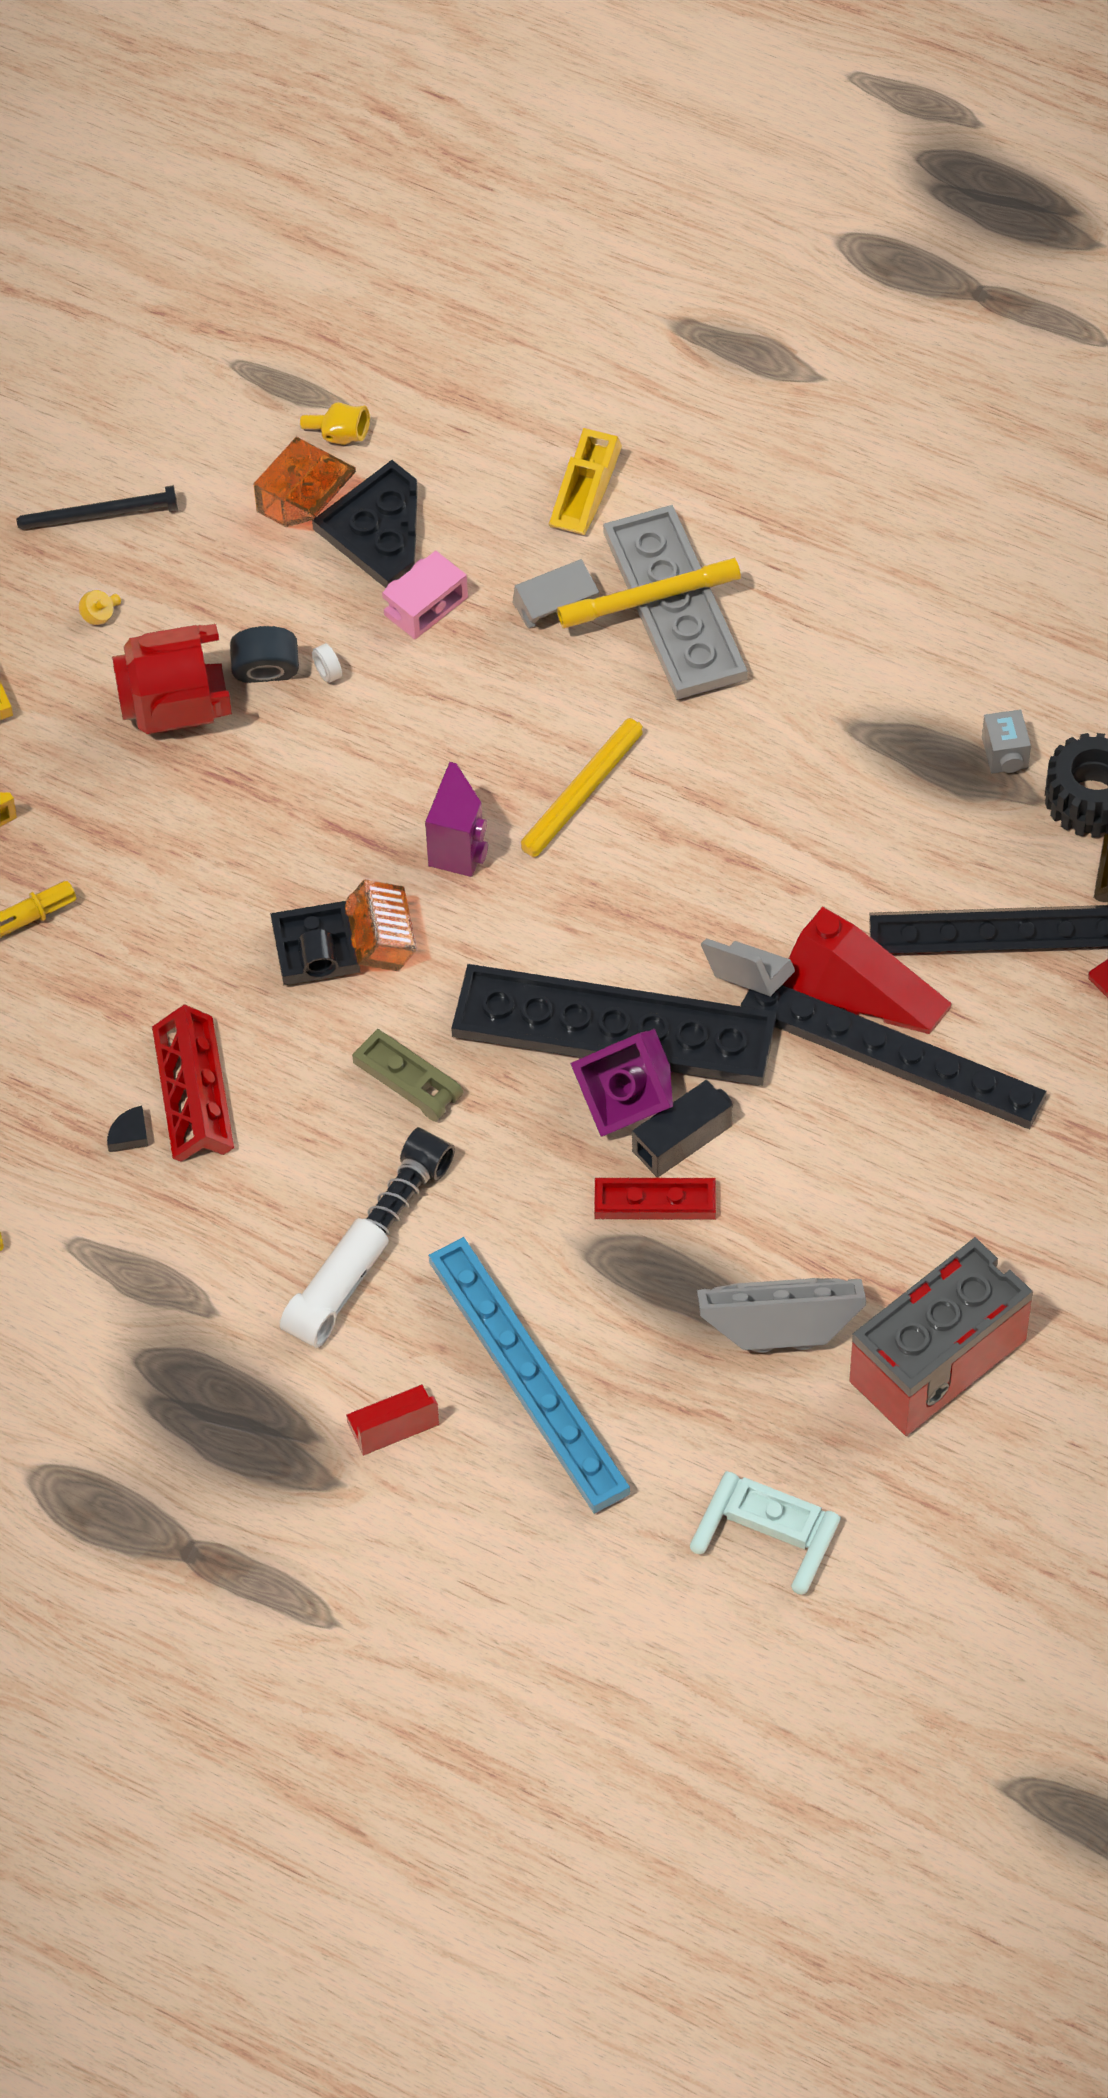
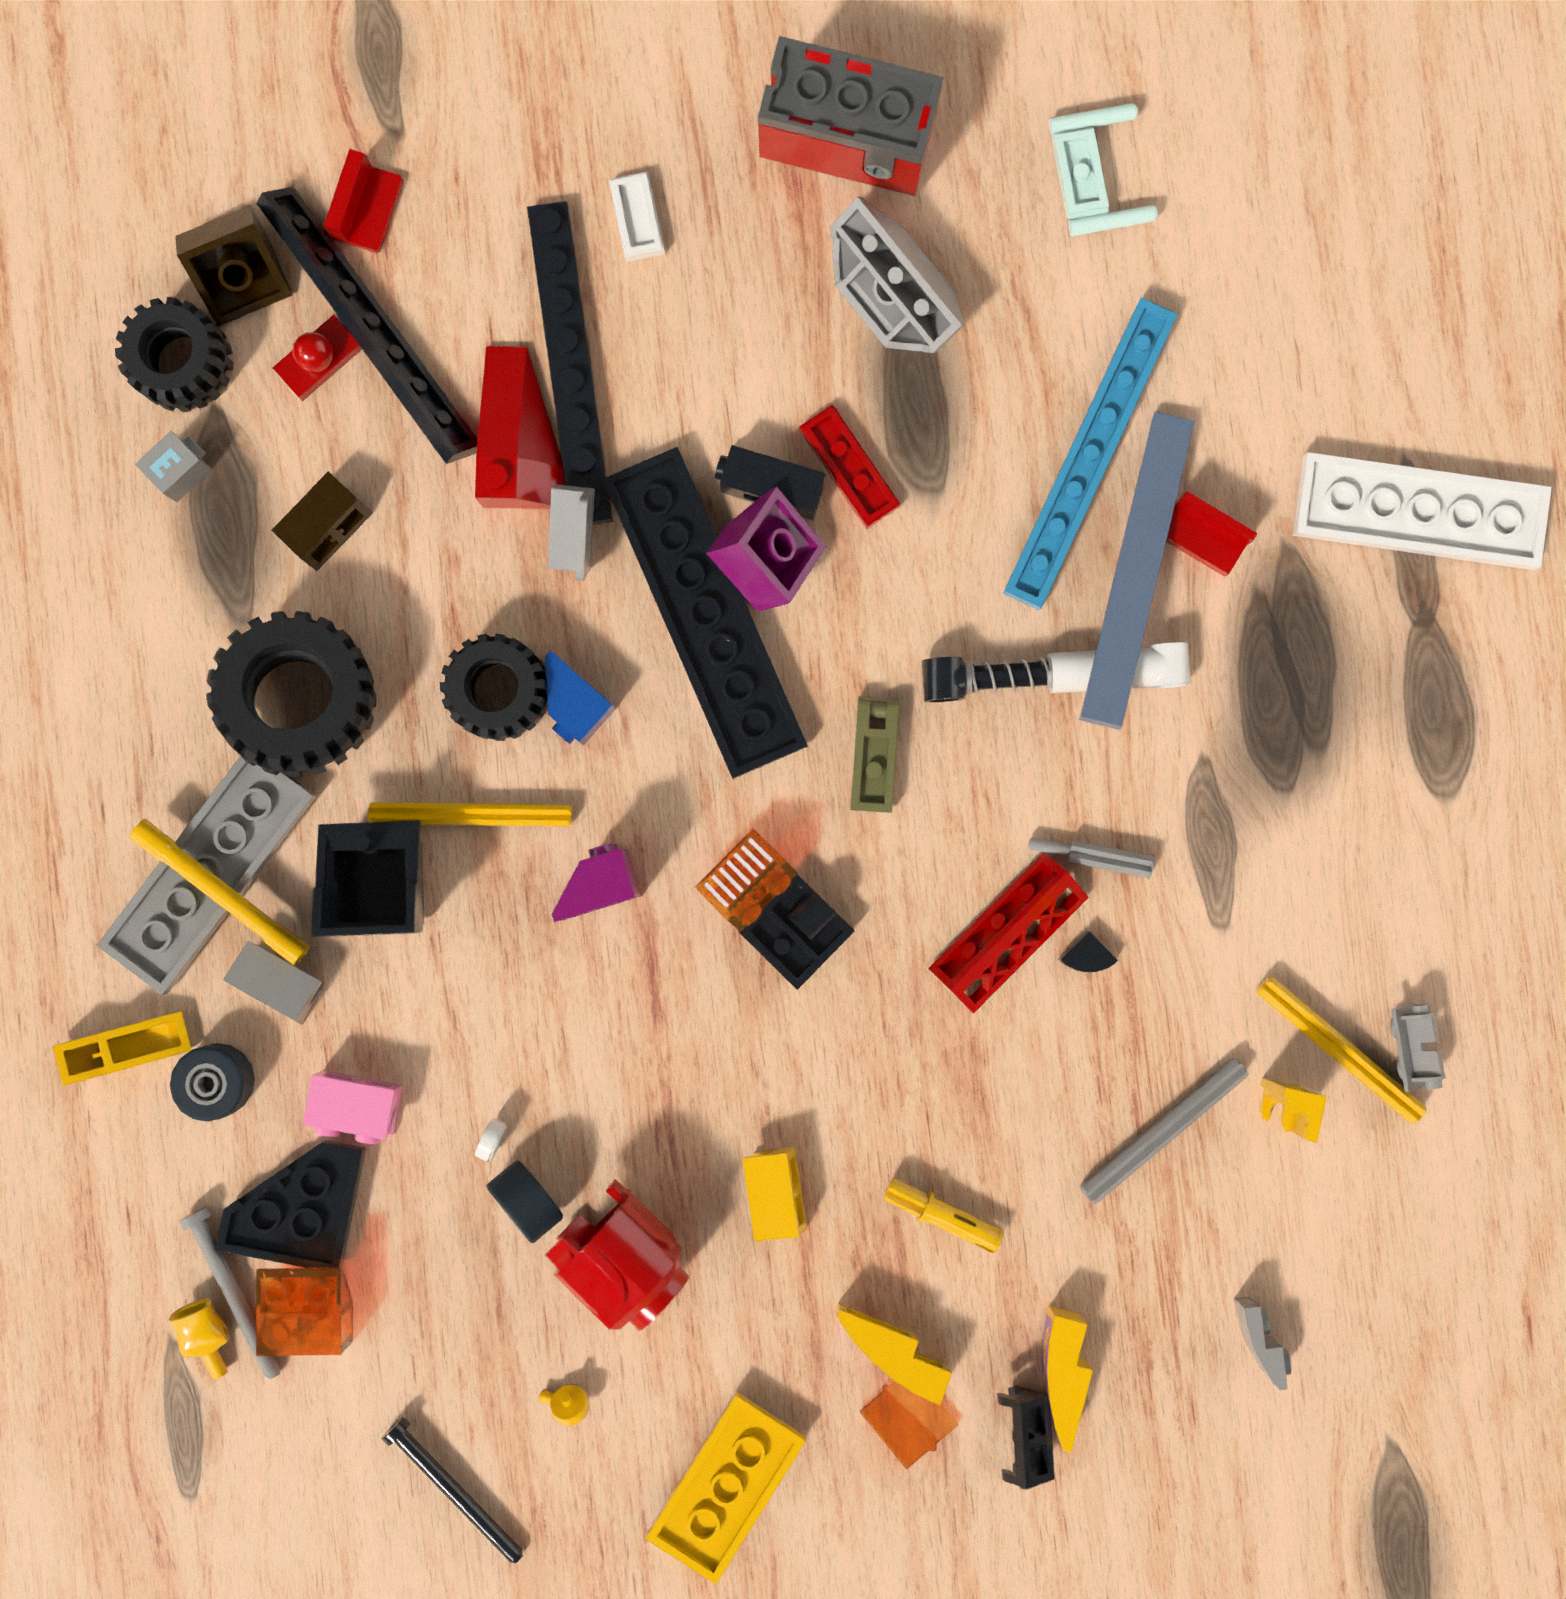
camera: 125 degrees left, 30 degrees up
none -> black wheel [170,1043,255,1122]
none -> light grey bar [179,1207,280,1379]
none -> black tyre [206,611,376,777]
none -> dark brown hinge [271,471,373,571]
none -> red tile [272,314,362,401]
none -> black piece [311,820,424,937]
none -> black tyre [440,633,548,741]
none -> blue slope [545,650,616,745]
none -> white tile [609,171,665,262]
none -> yellow hinge [742,1146,807,1242]
none -> light grey axle [1028,838,1154,879]
none -> sand blue tile [1079,412,1195,730]
none -> white plate [1293,452,1552,570]

